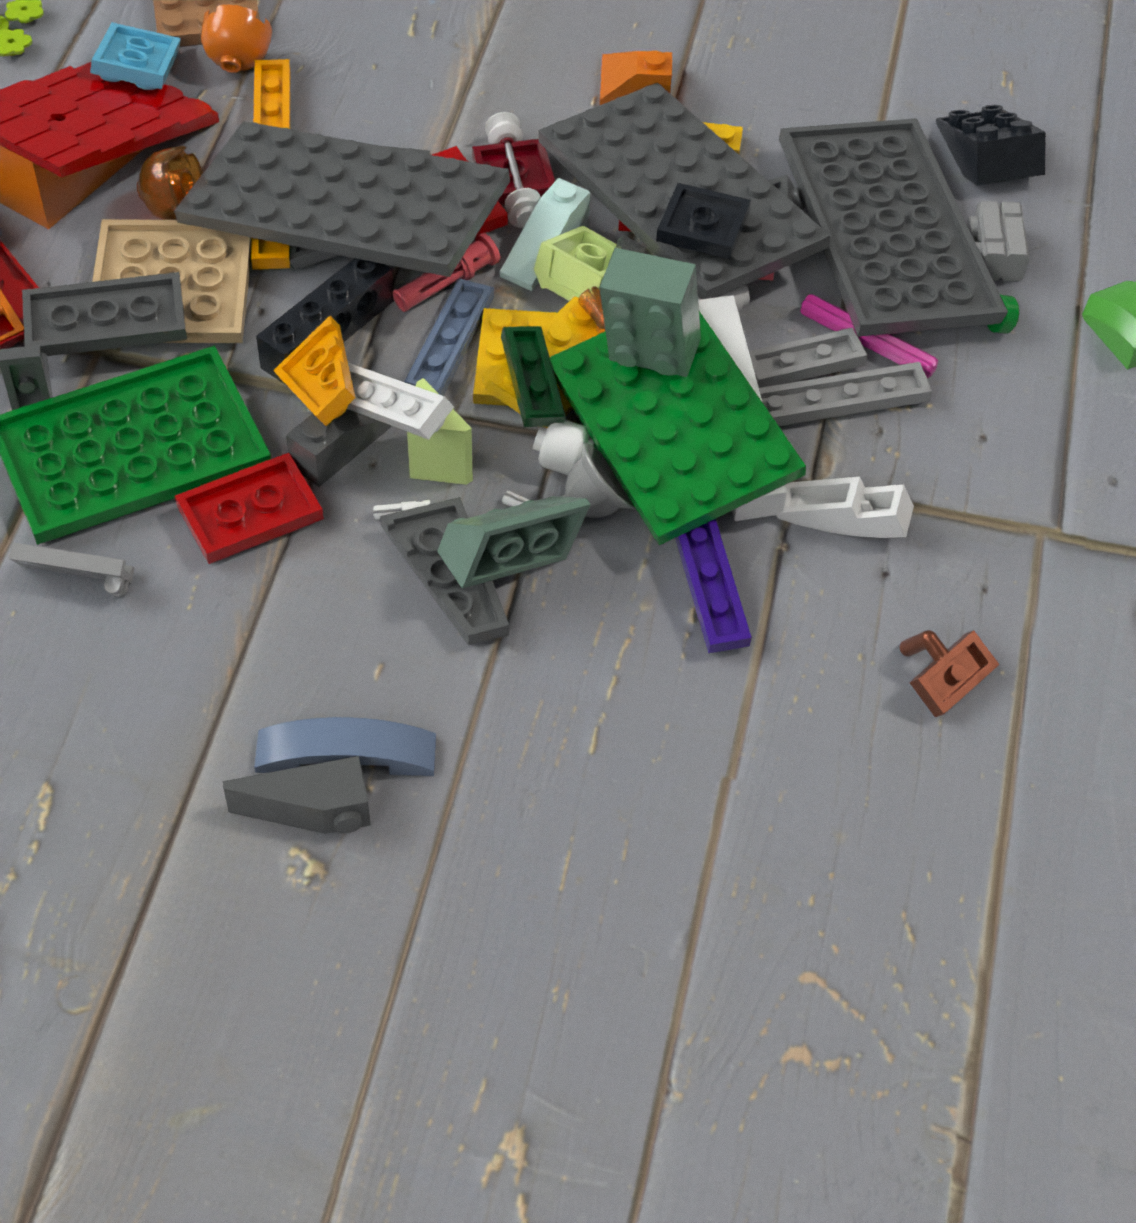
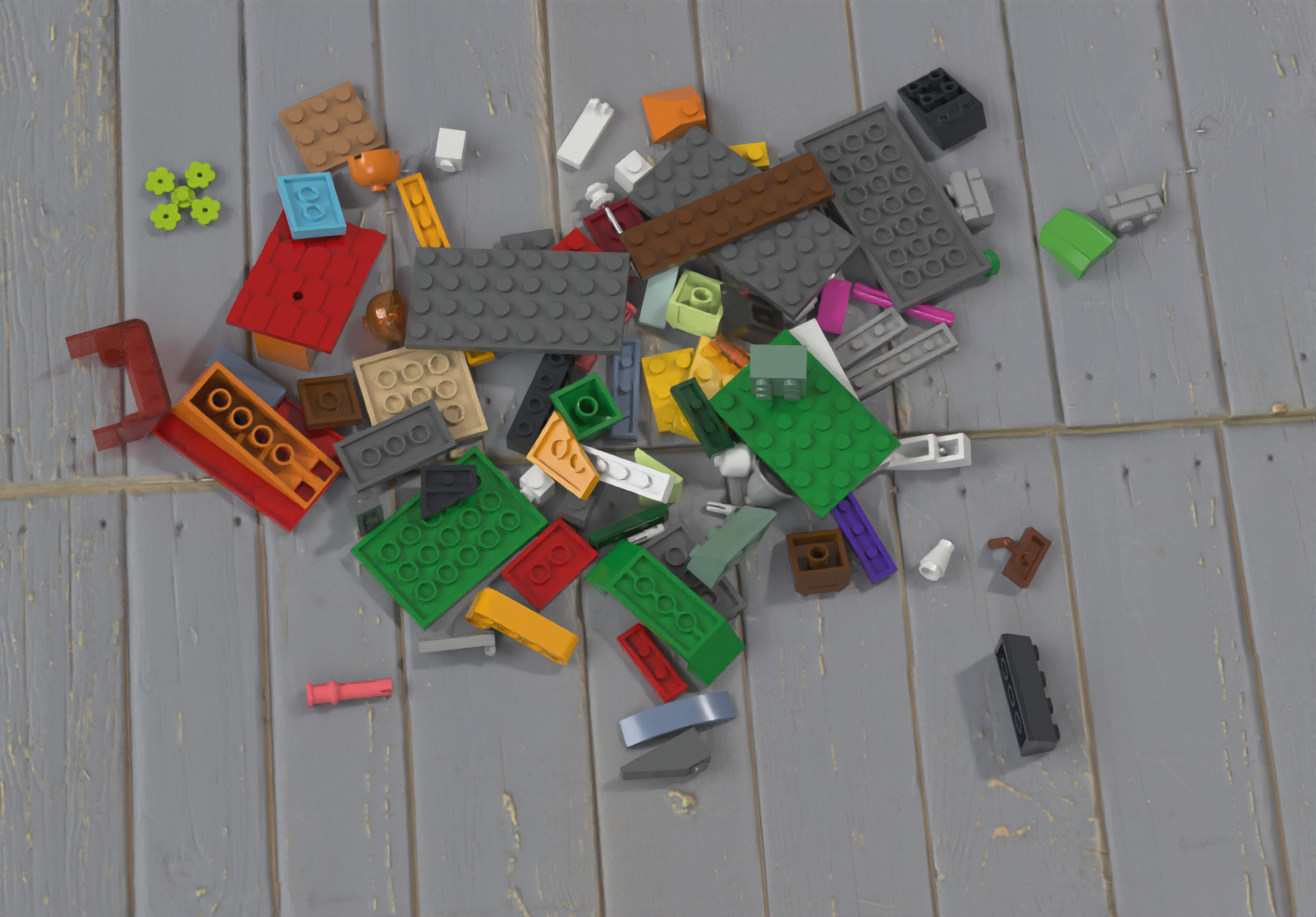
camera: 20 degrees left, 15 degrees up
black plate [656,183,751,259] -> none
none -> reddish brown plate [297,374,363,430]
none -> black wing [421,465,477,519]
none -> white brick [435,128,467,172]
none -> light orange beam [465,588,580,665]
none -> white brick [519,464,555,510]
none -> green slope [549,372,624,442]
none -> white hinge [557,97,614,170]
none -> green slope [584,539,745,687]
none -> dark green tile [589,503,669,551]
none -> white brick [614,150,653,194]
none -> red tile [616,623,689,704]
none -> reddish brown plate [619,151,836,282]
none -> reddish brown slope [785,528,850,597]
none -> dark pink slope [816,278,852,335]
none -> white cone [919,539,955,581]
none -> black slope [994,633,1060,757]

